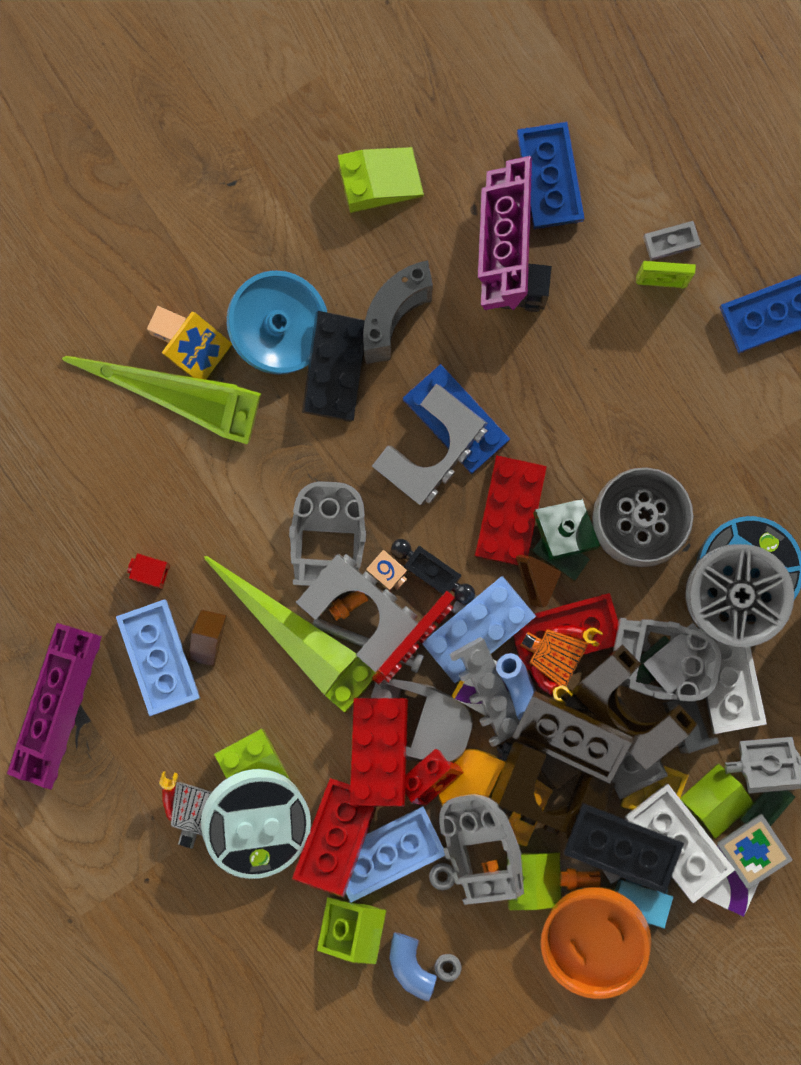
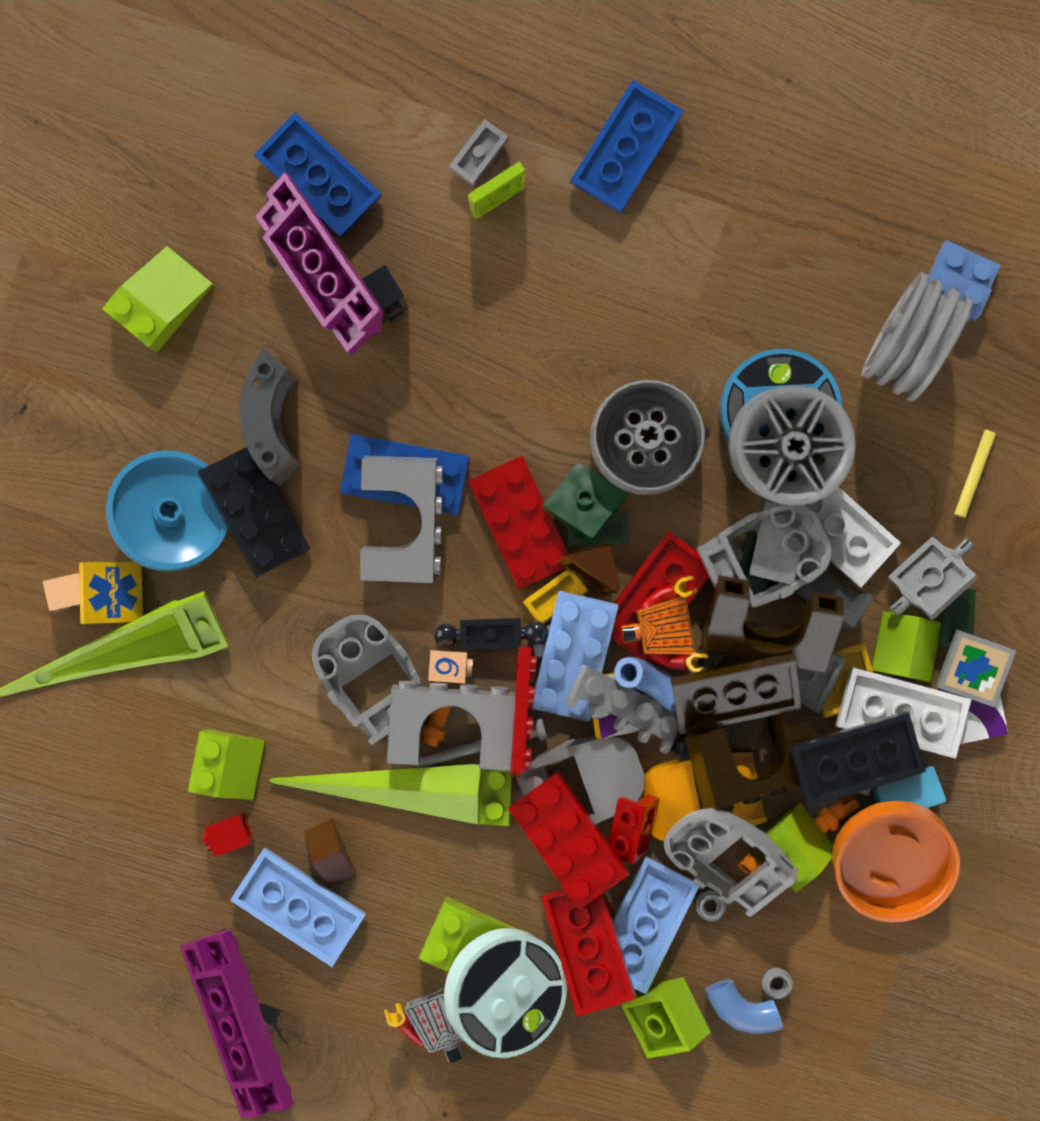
camera: 35 degrees left, 5 degrees up
none -> lime slope [188,729,266,800]
none -> yellow tile [523,570,589,623]

